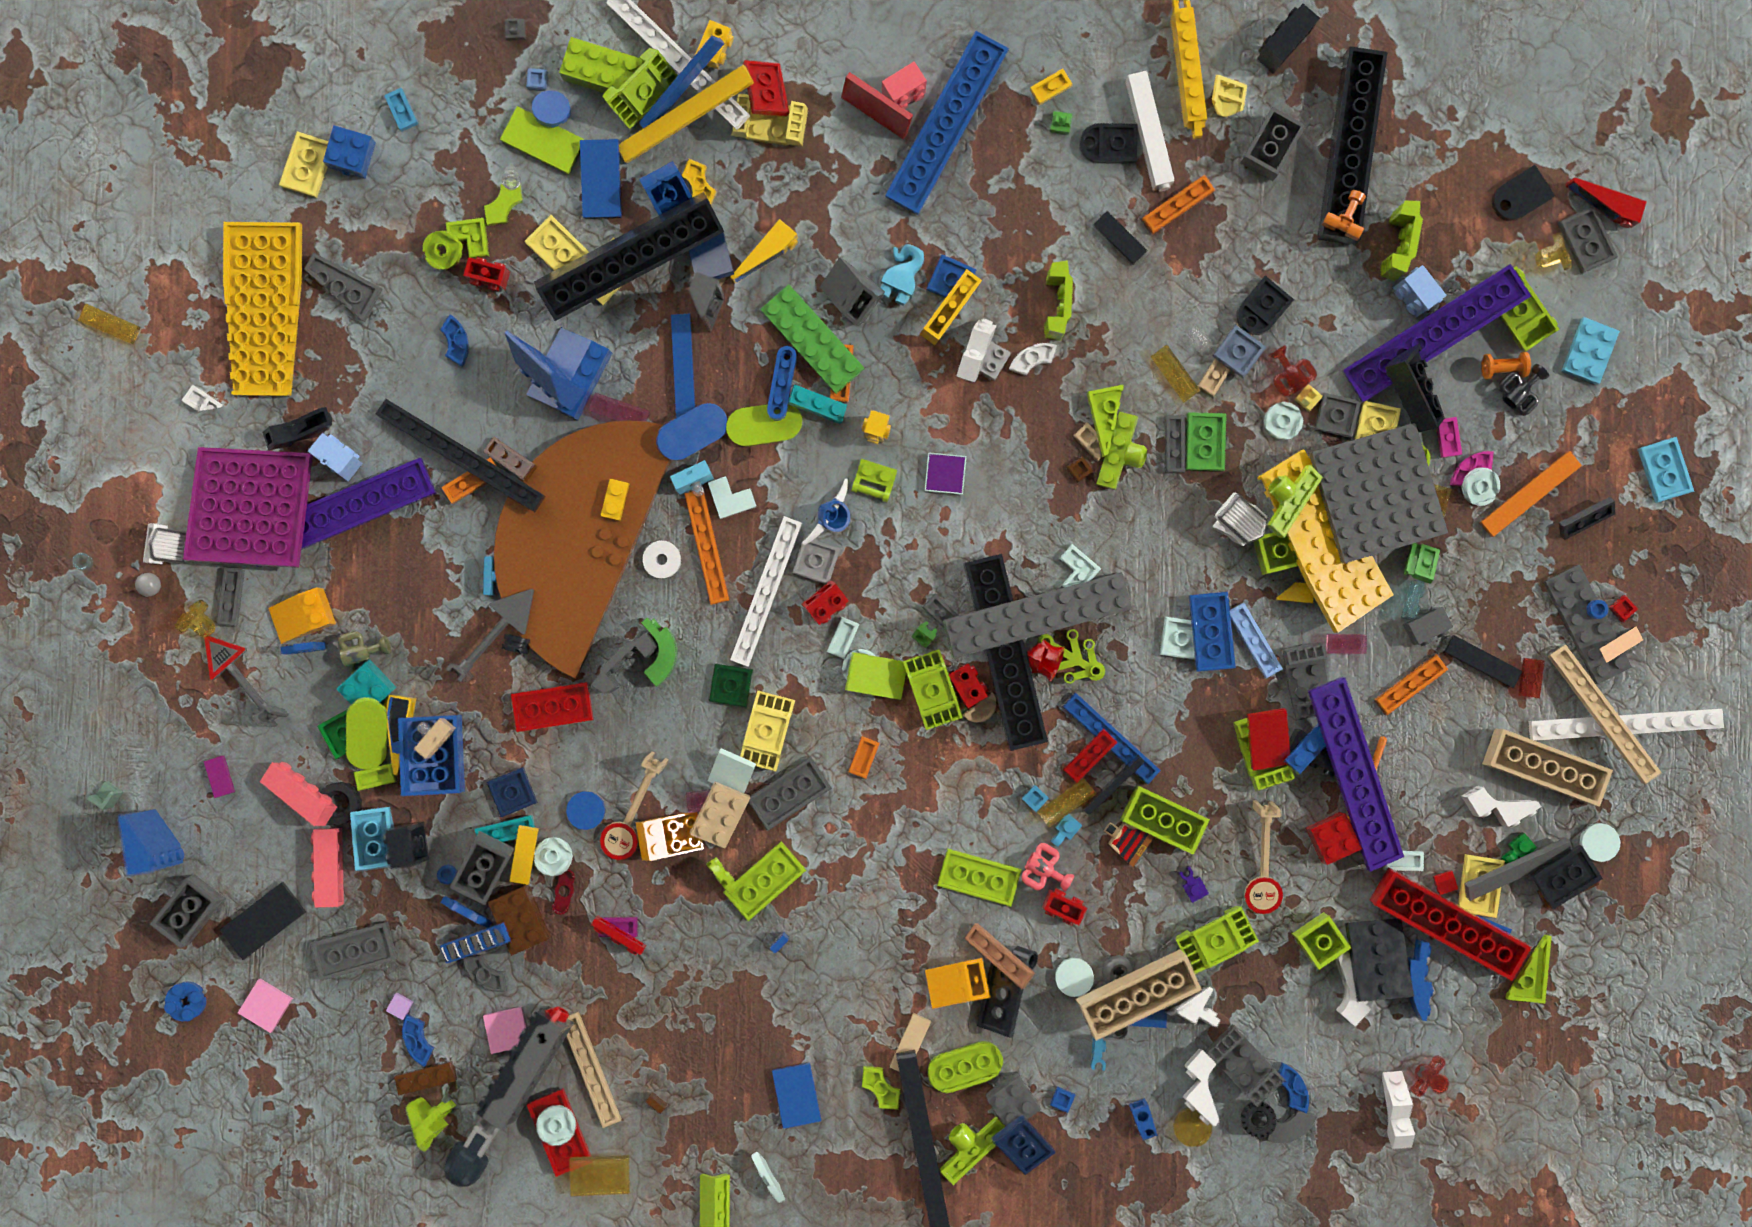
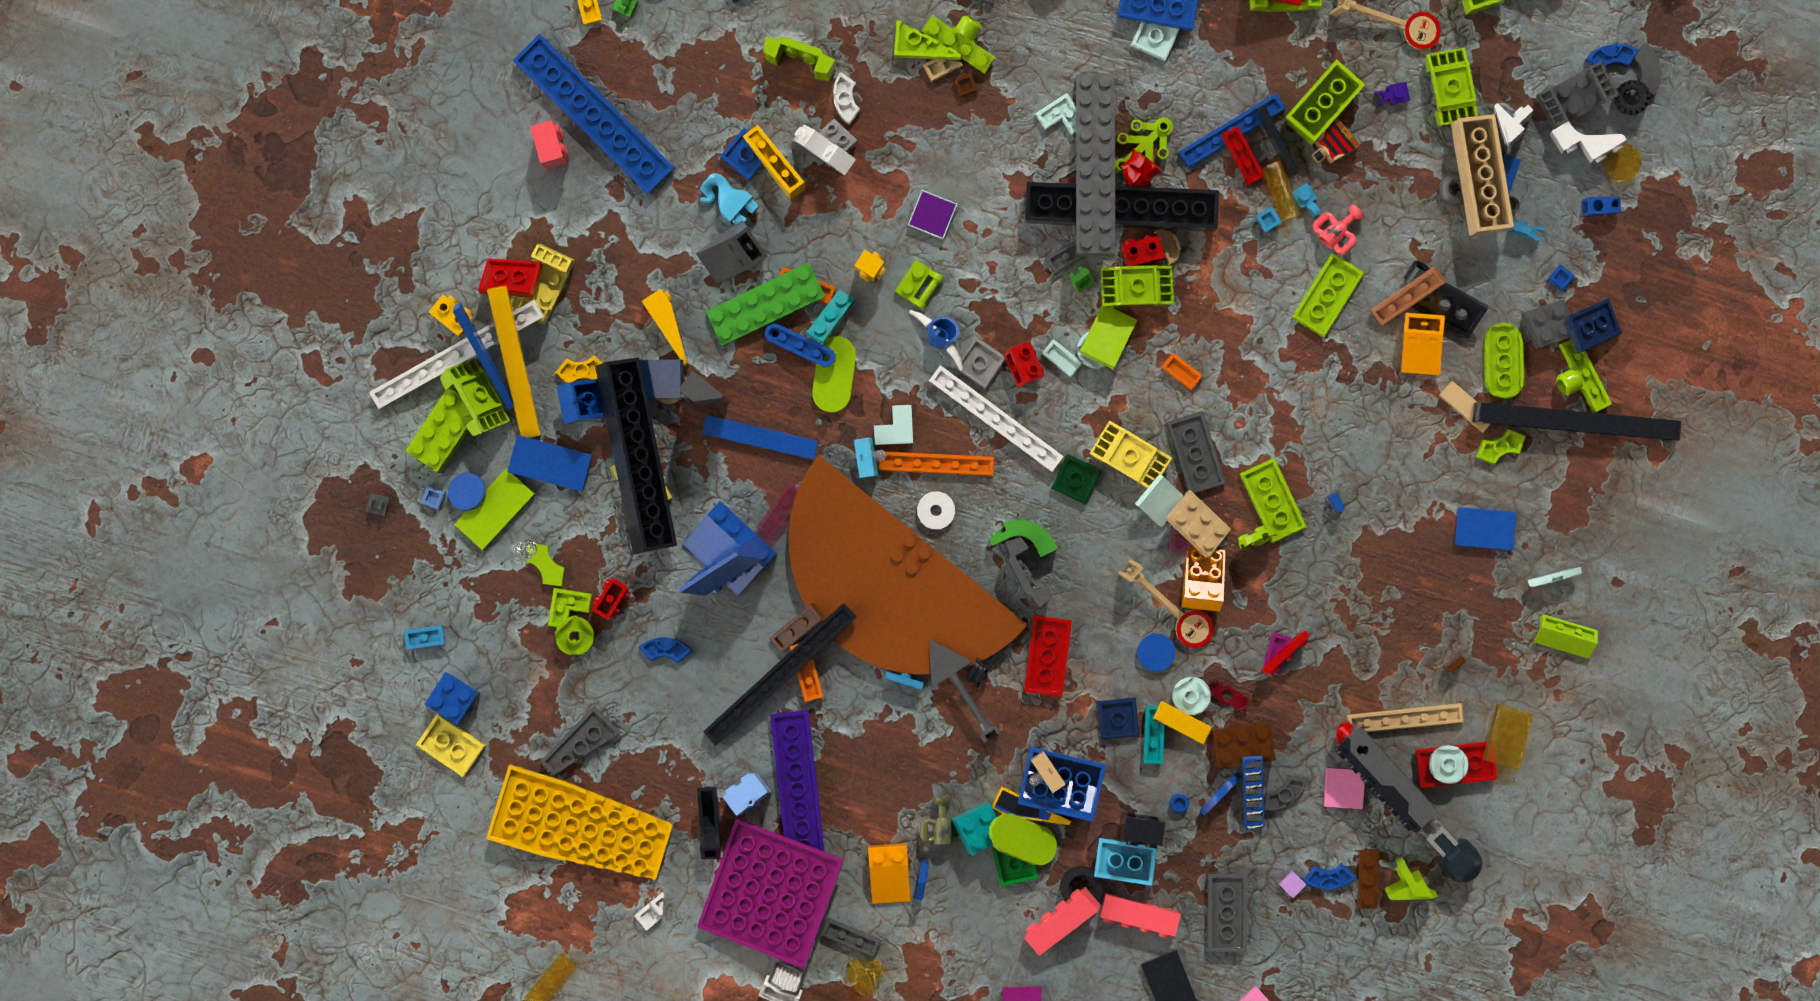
camera: 65 degrees left, 0 degrees up
dark grey piece [204,635,289,727] -> none
lime tile [354,763,397,791] -> none
dark grey brick [450,831,515,905] -> none
light yellow tile [524,215,589,271] -> none
yellow plate [601,479,630,521] -> none
blue tile [656,403,727,460] -> none
red tile [841,72,913,139] -> none
red brick [1042,888,1087,926] -> none
light aqua tile [1055,957,1094,997] -> none

